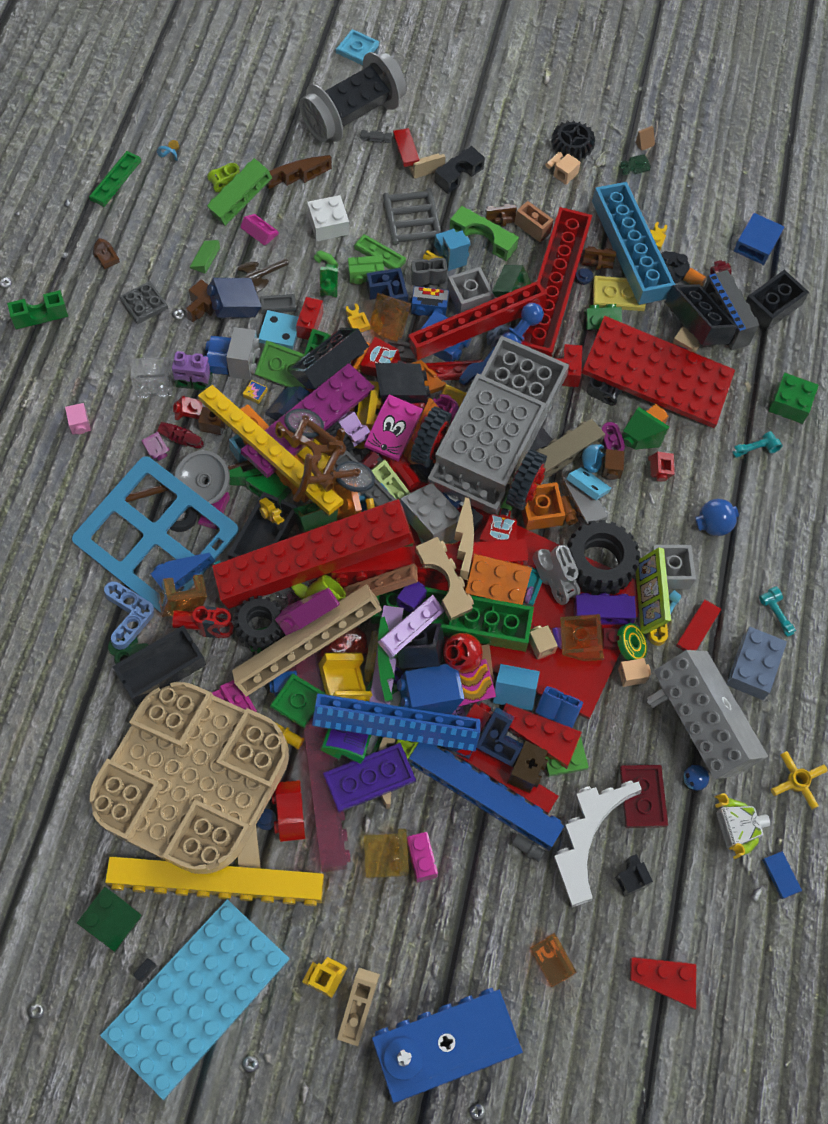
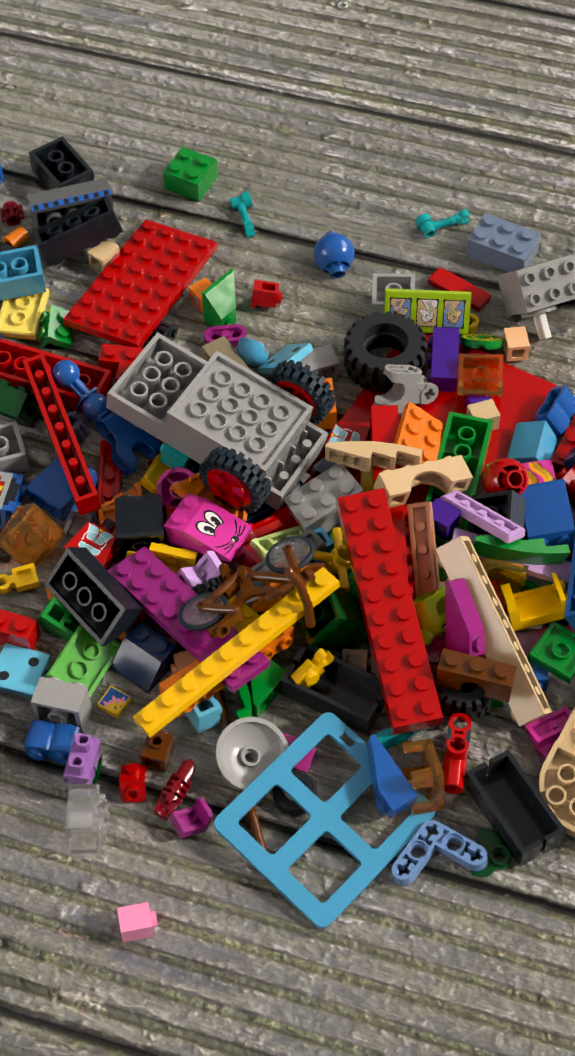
camera: 80 degrees left, 10 degrees down
reddish brown brick [602,449,625,480] -> none
none -> reddish brown arch [436,648,517,703]

